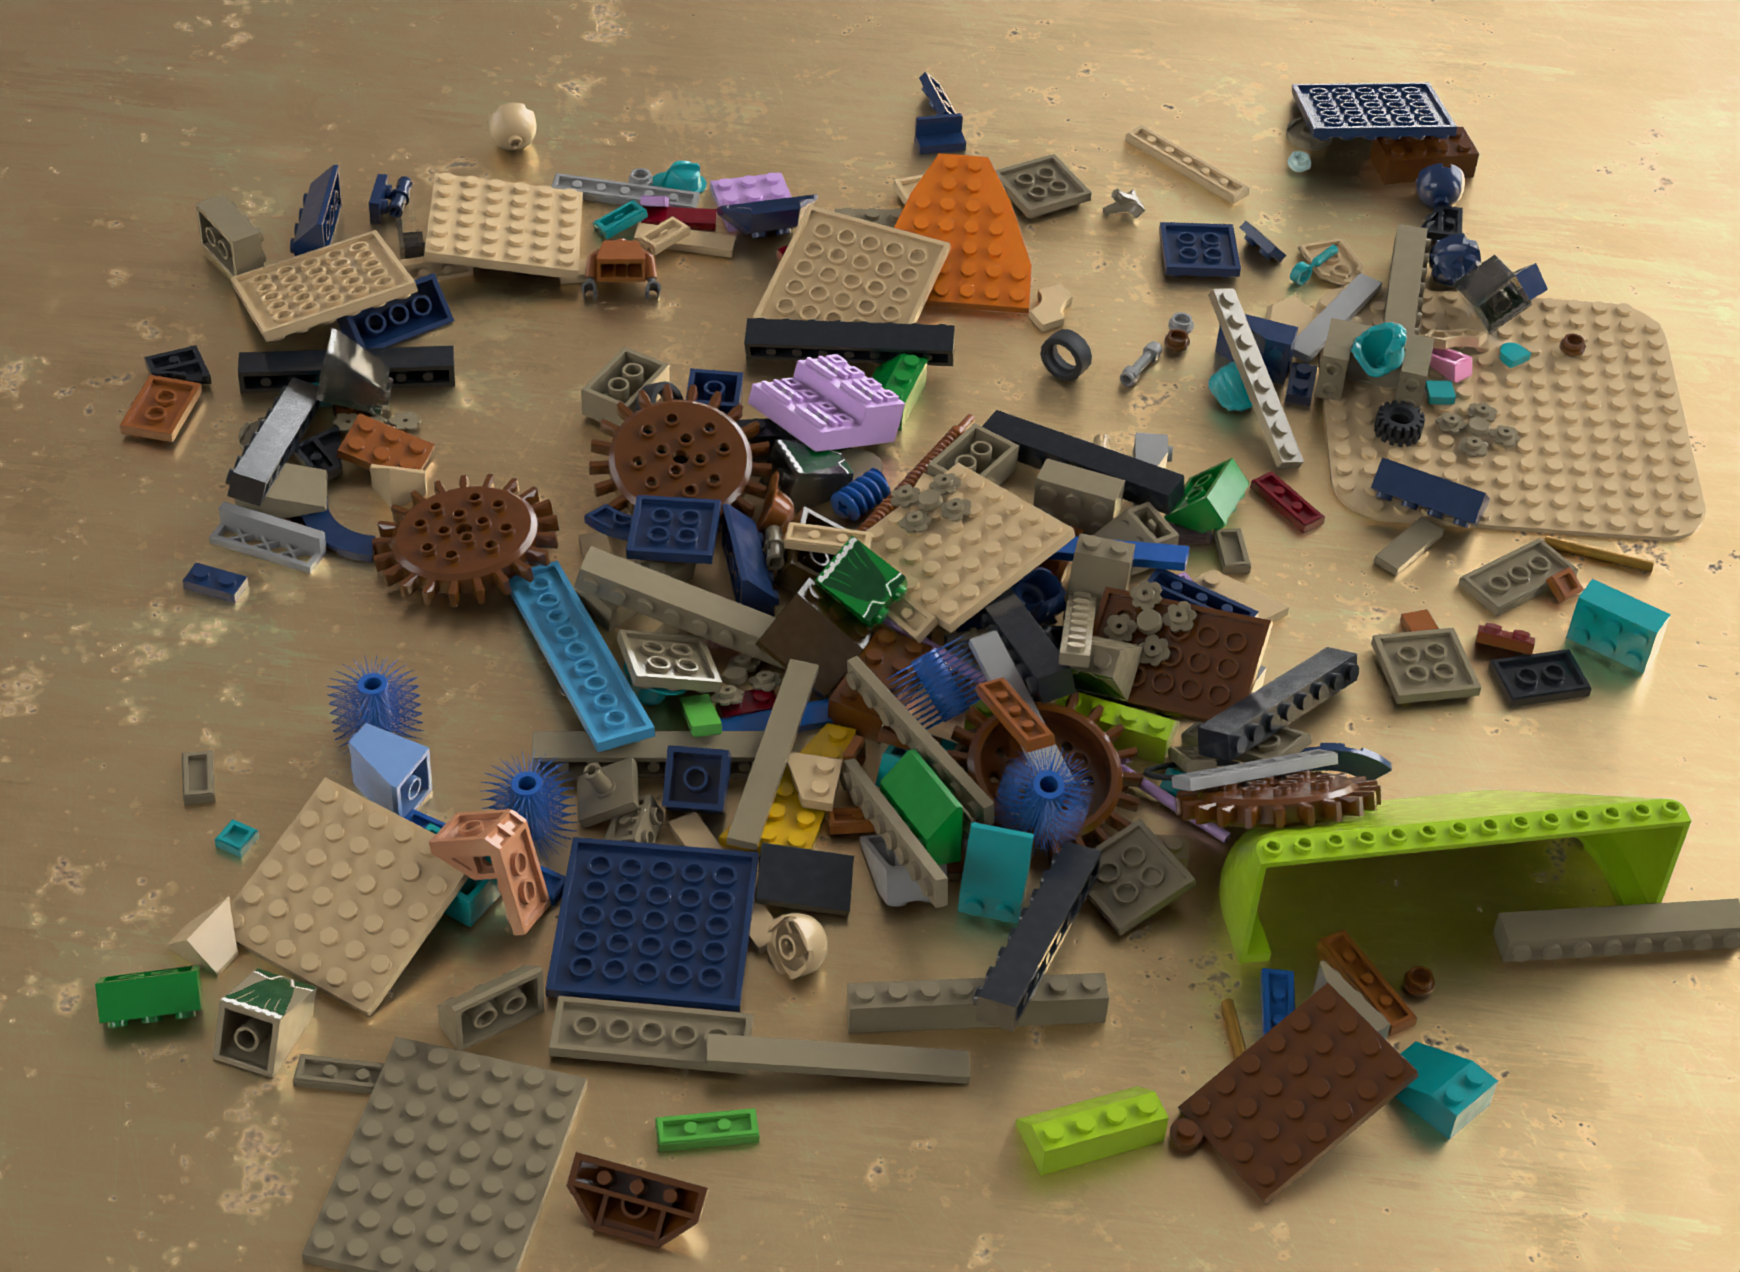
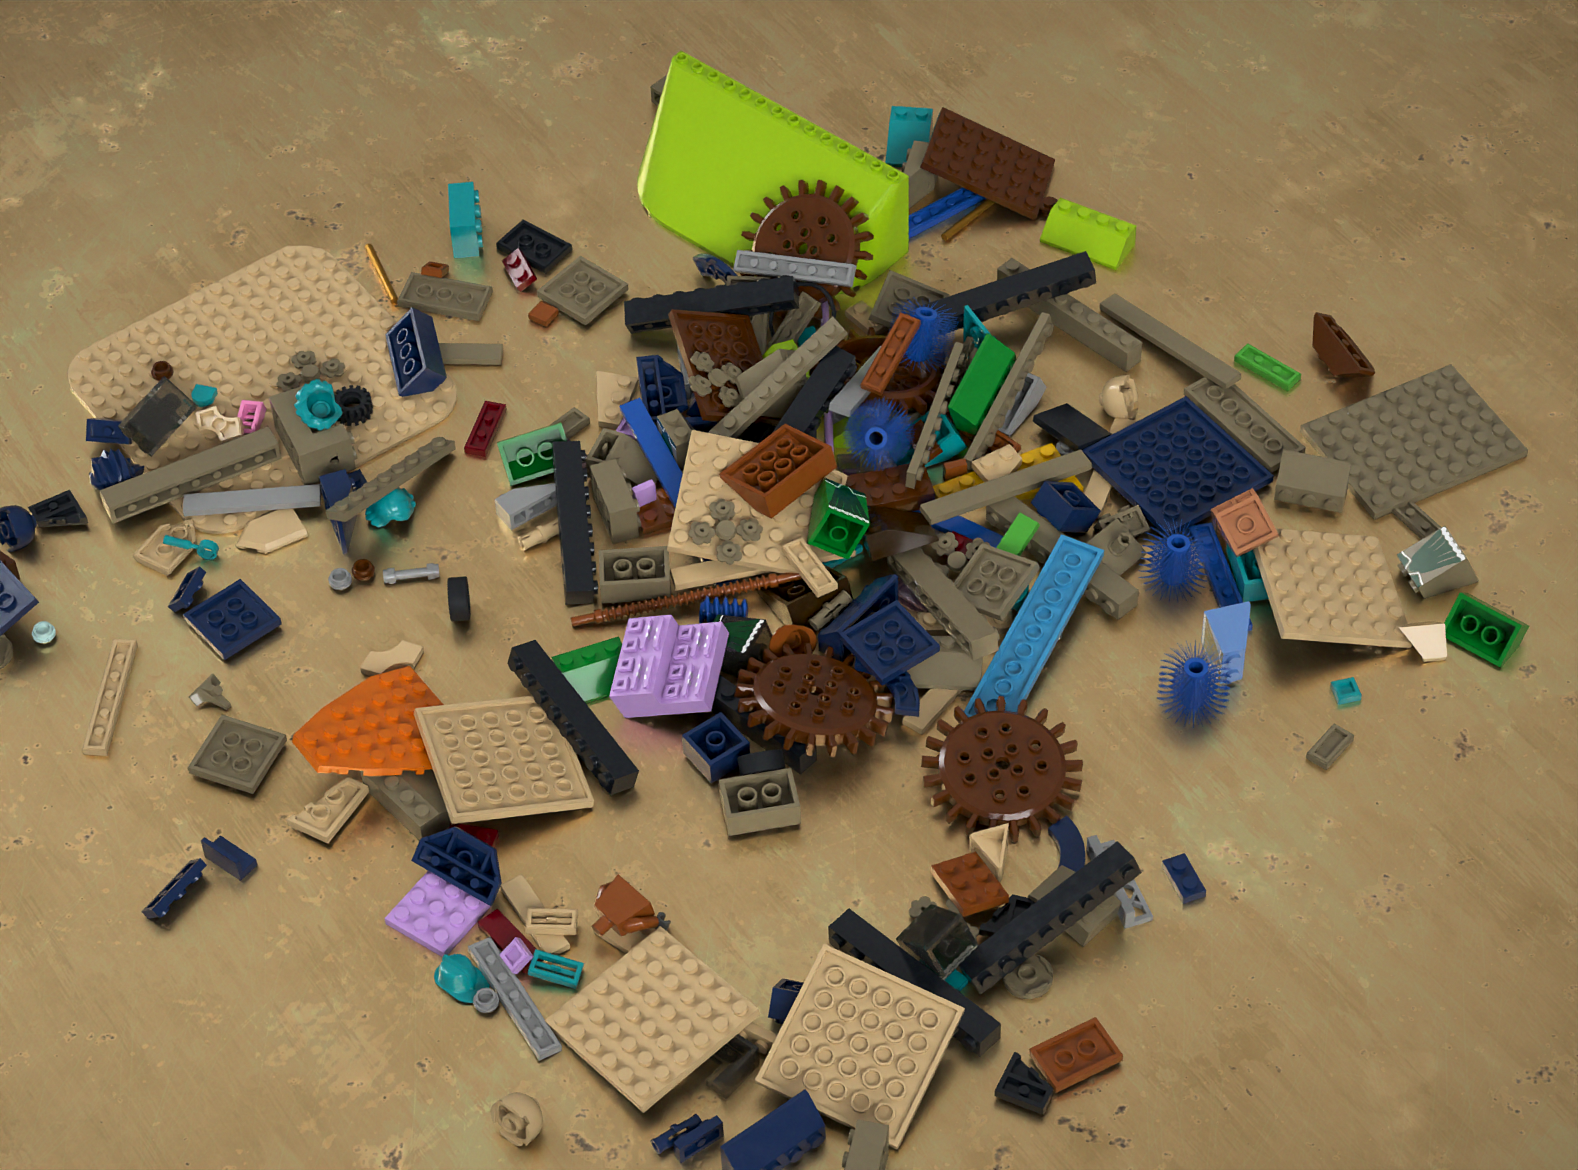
camera: 125 degrees left, 5 degrees up
none -> lavender tile [632,479,657,507]
none -> dark orange slope [719,424,837,519]

